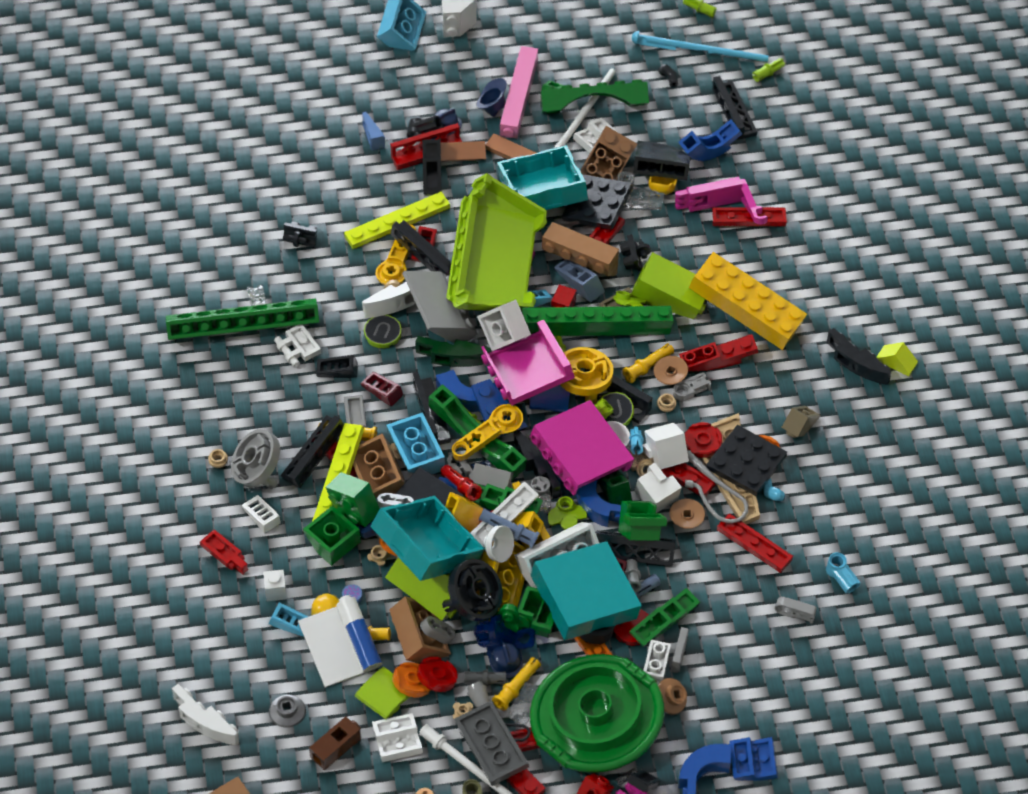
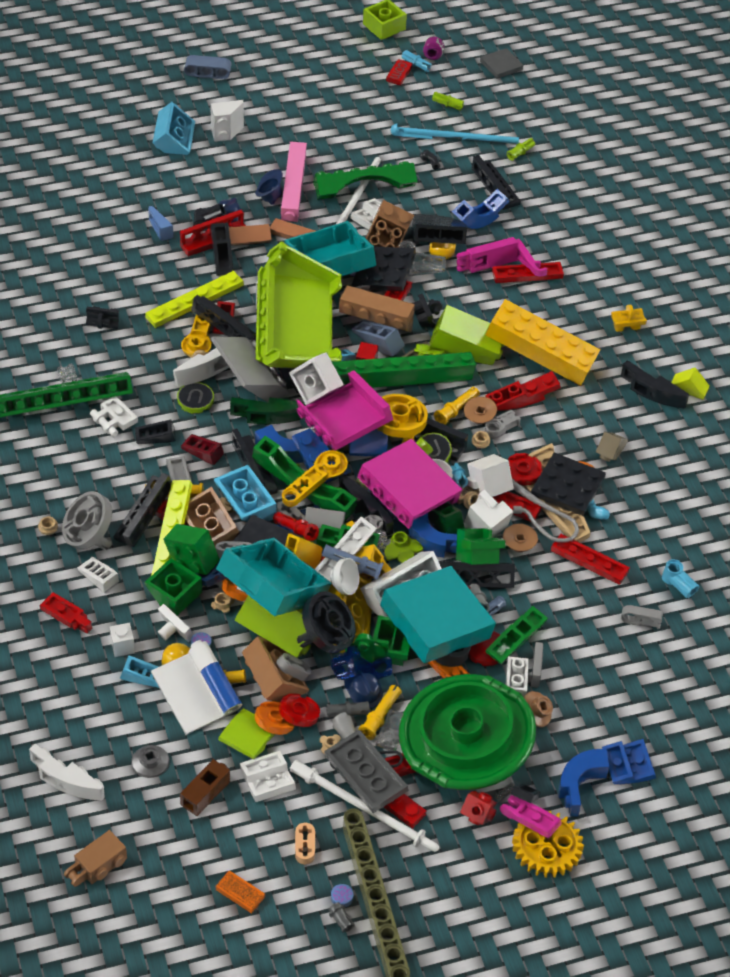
camera: 10 degrees left, 5 degrees down
none -> white tile [158,604,193,642]
none -> yellow hips [611,304,647,332]

